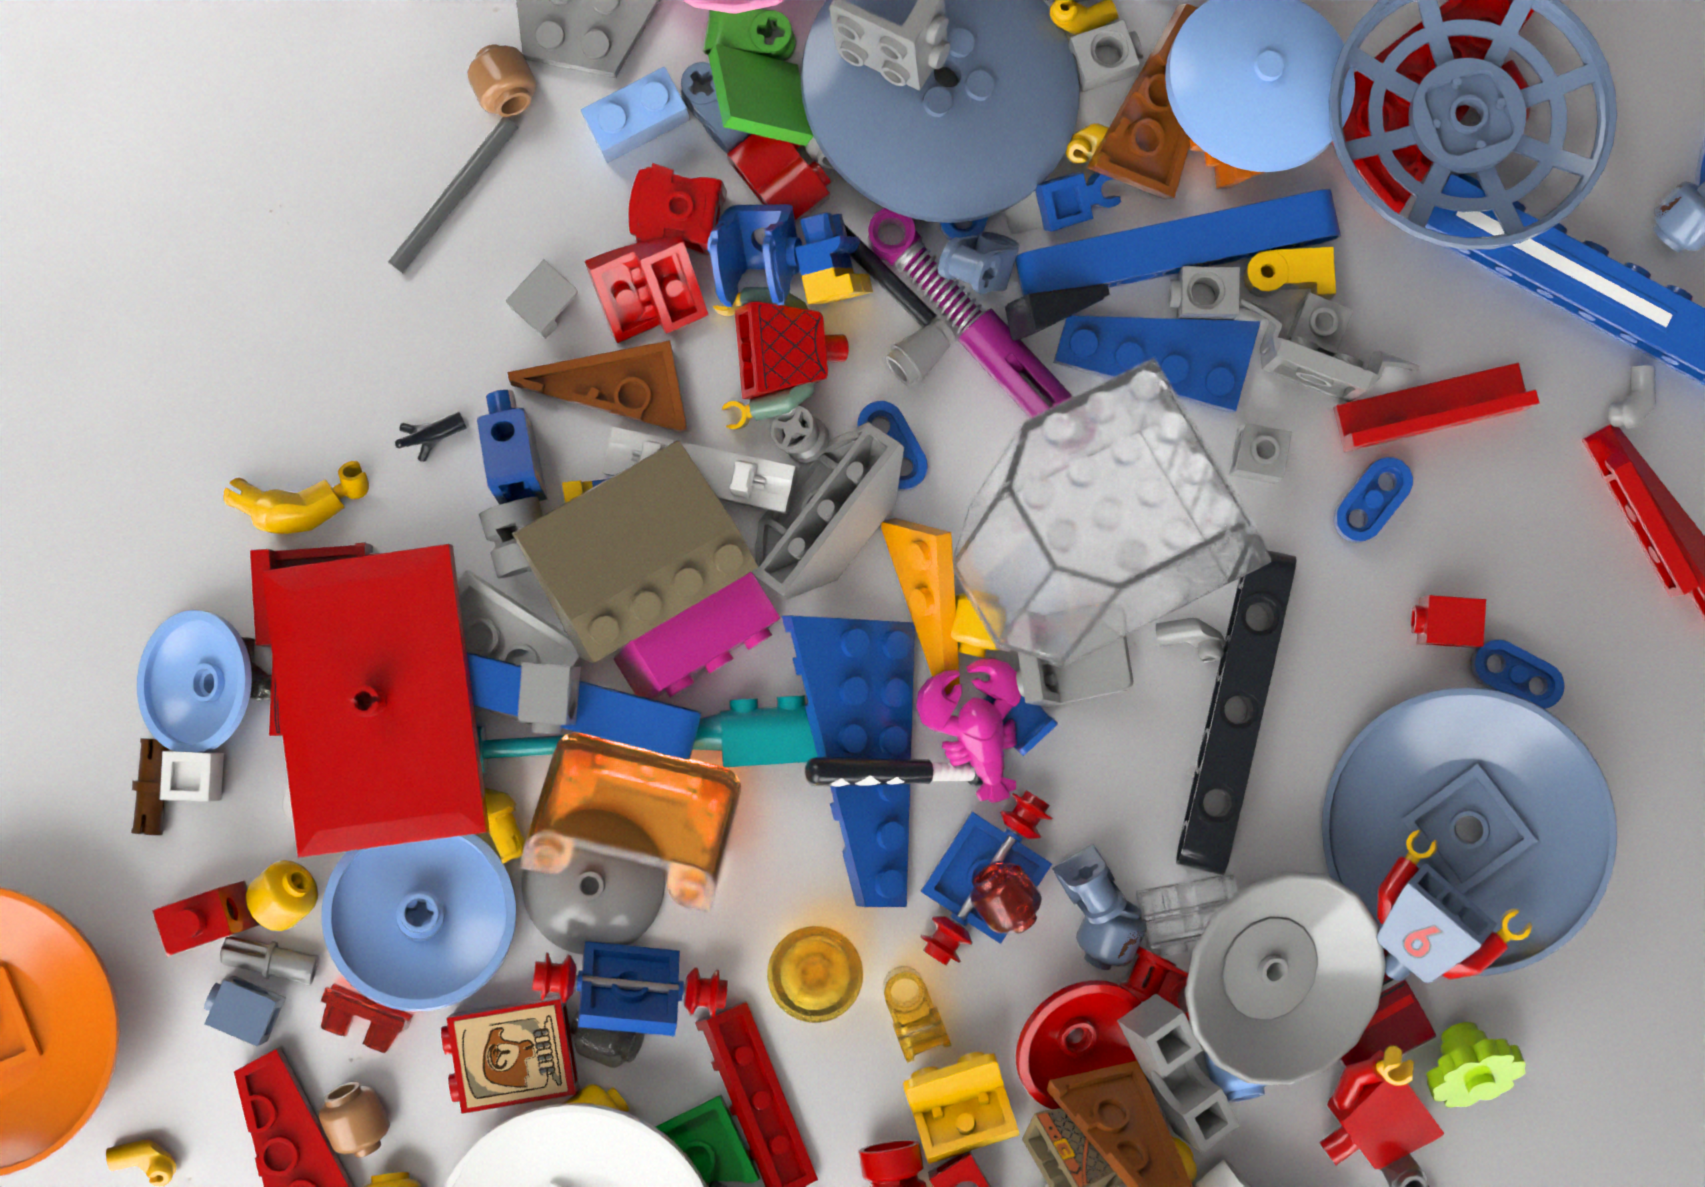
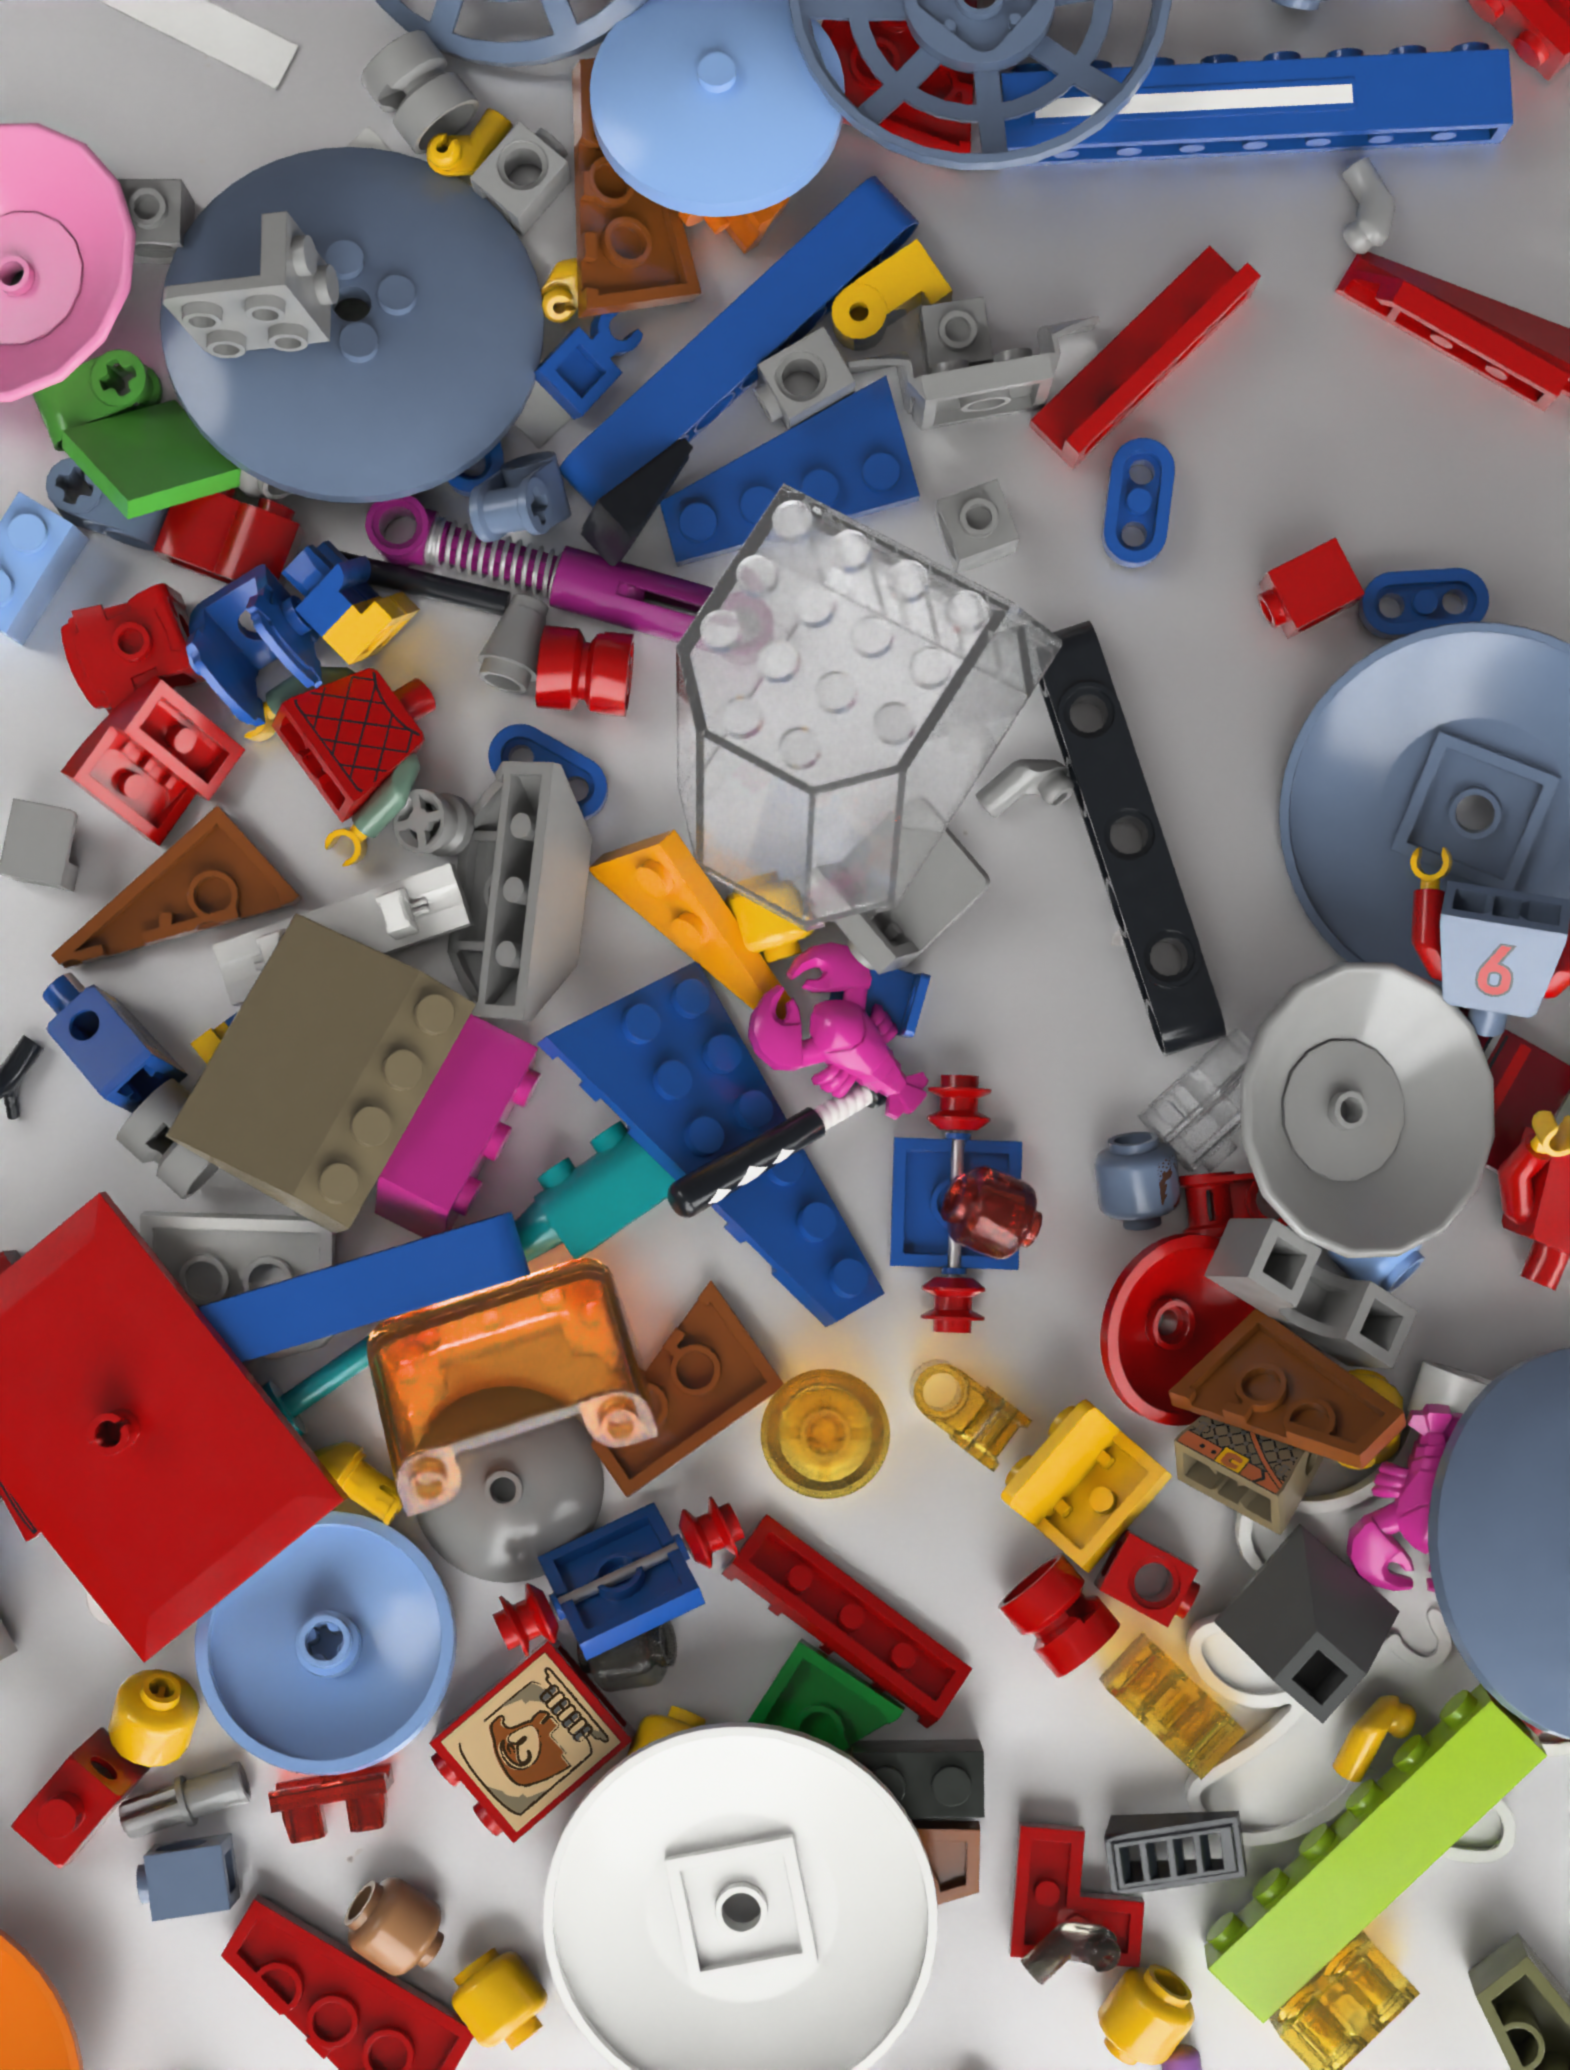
camera: 25 degrees left, 0 degrees up
light grey brick [518,662,580,734] -> none
sand blue piece [1052,844,1127,924] -> none
none -> red wheel [535,625,634,717]
none -> dark orange wing [590,1281,786,1498]

